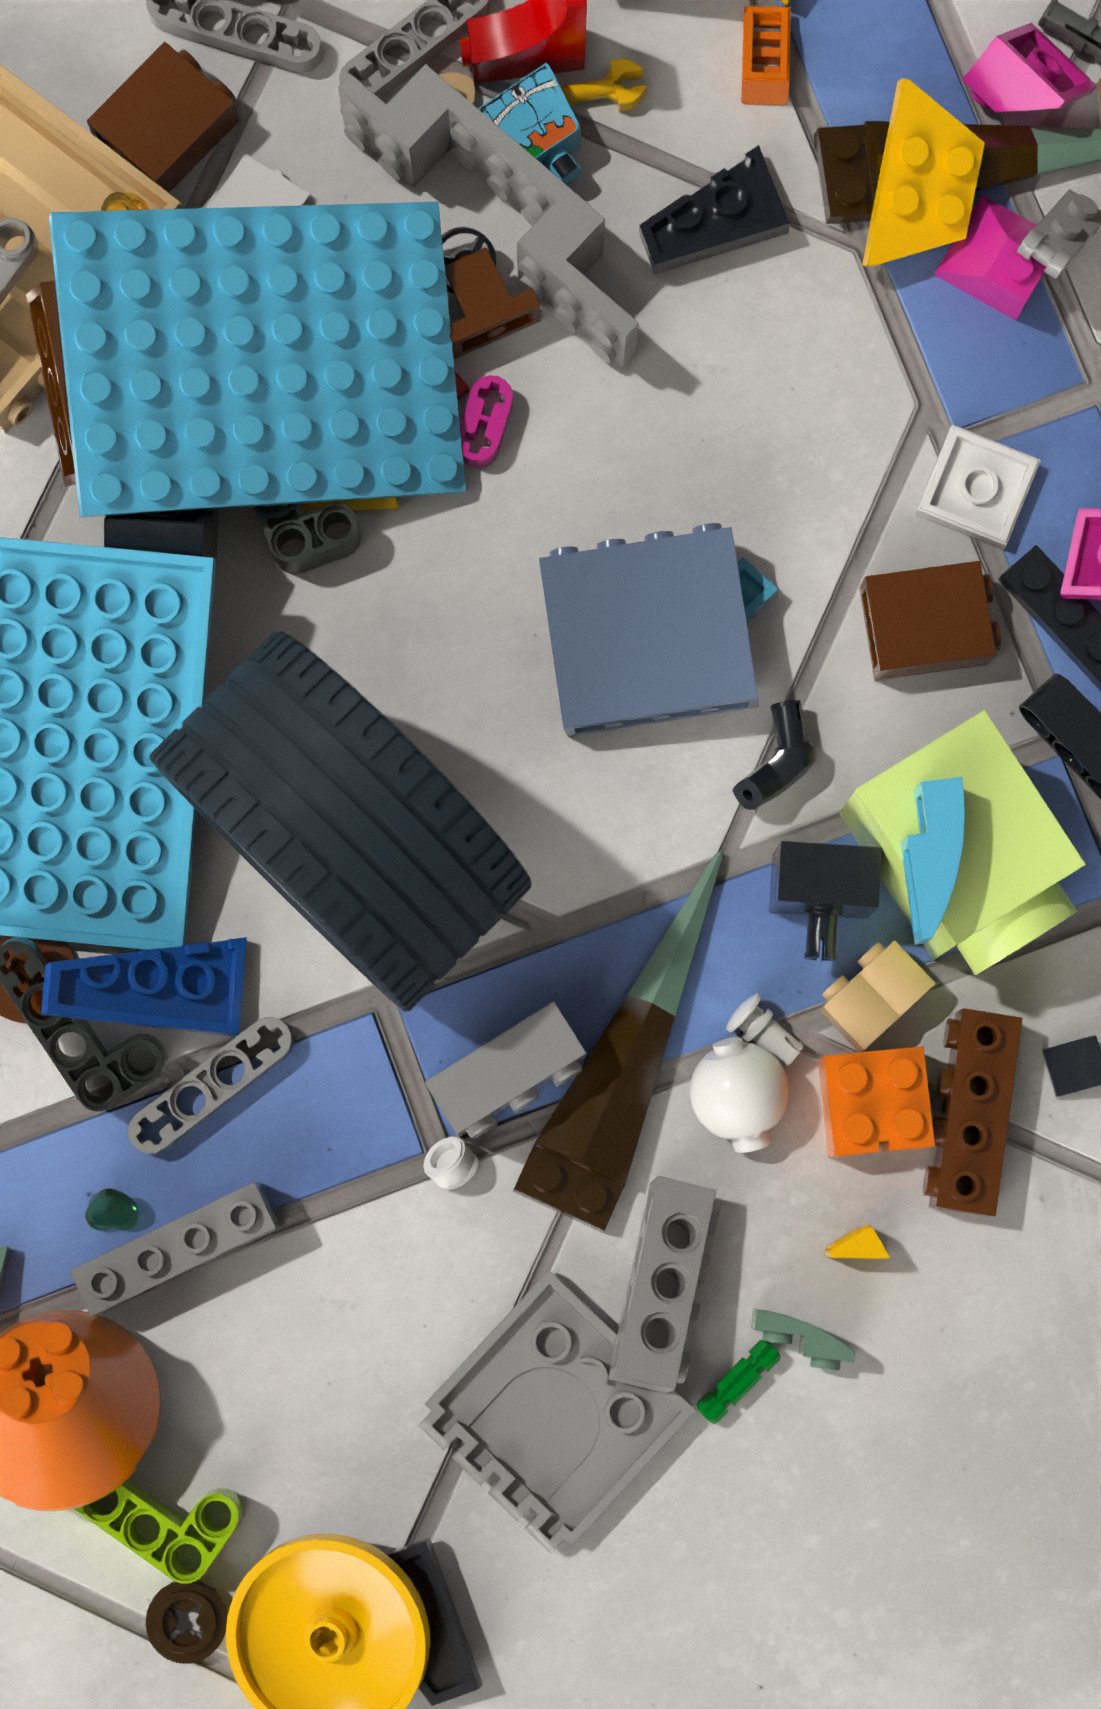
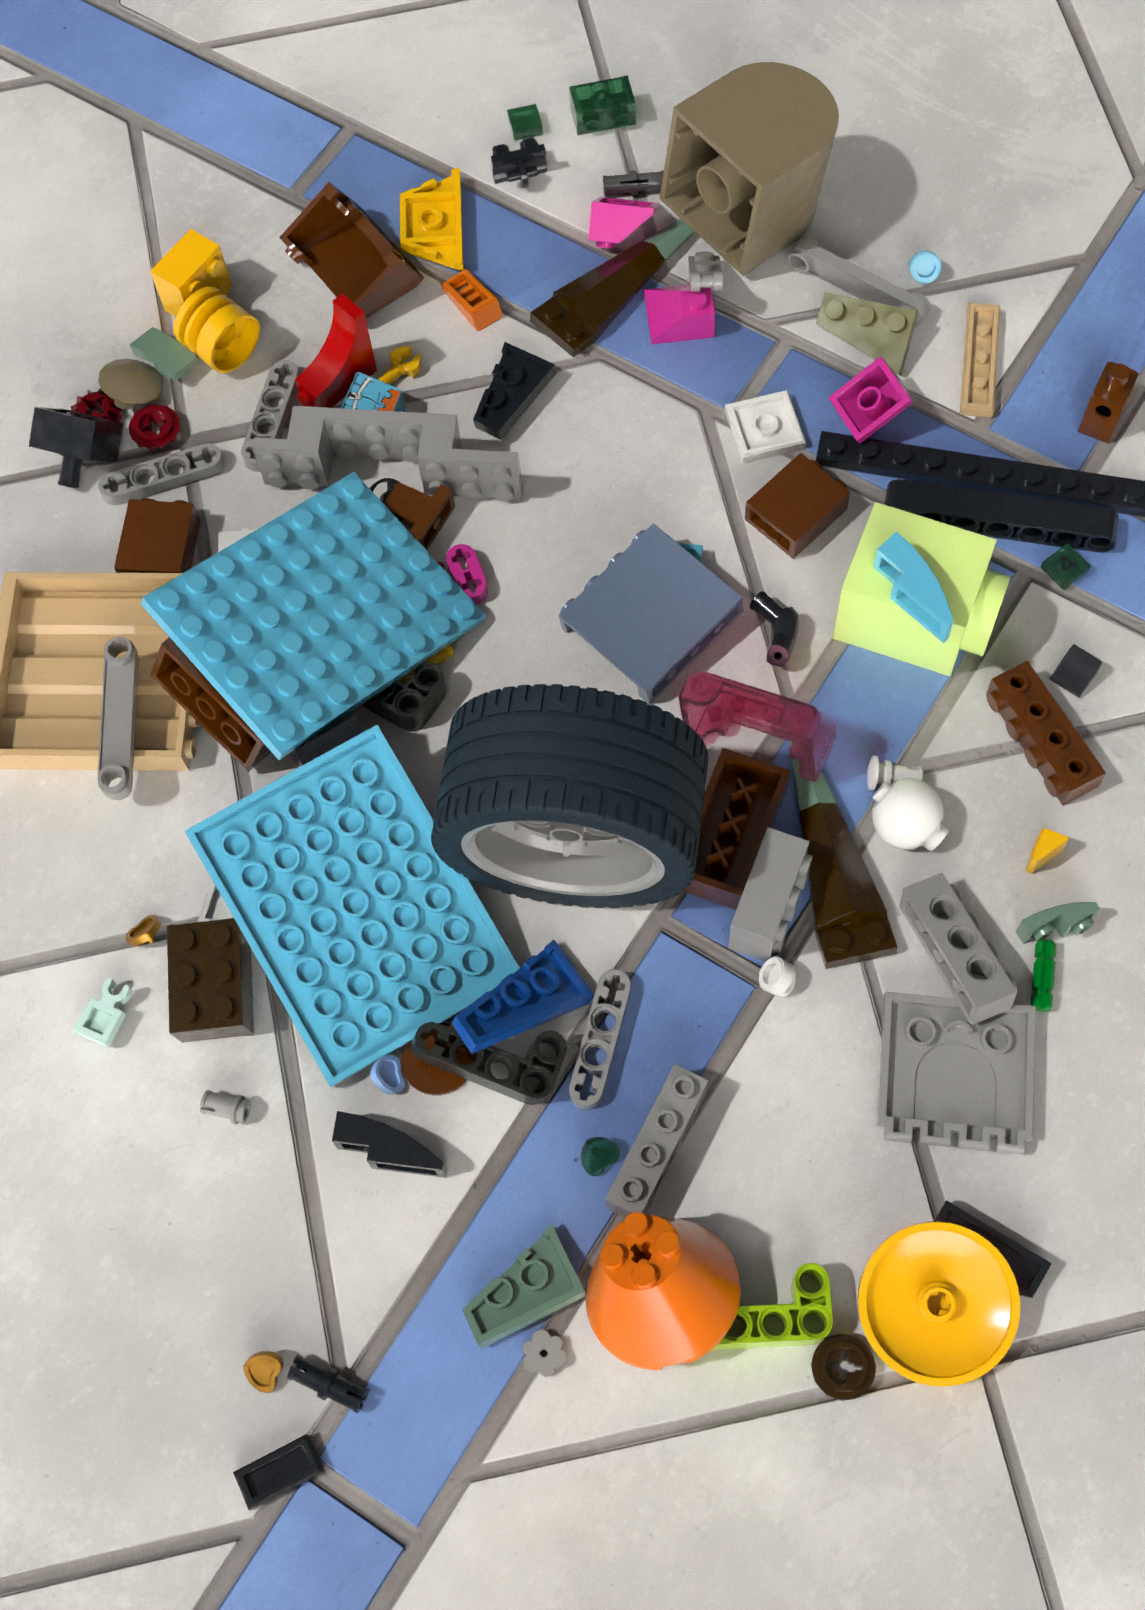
camera: 30 degrees left, 15 degrees down
black brick [769,841,882,961] -> none
orange piece [817,1046,935,1158] -> none
tan brick [819,940,936,1052] -> none
yellow wing [862,78,985,267] -> none
none -> clear pink windscreen [678,672,837,782]
none -> reddish brown brick [683,748,790,910]

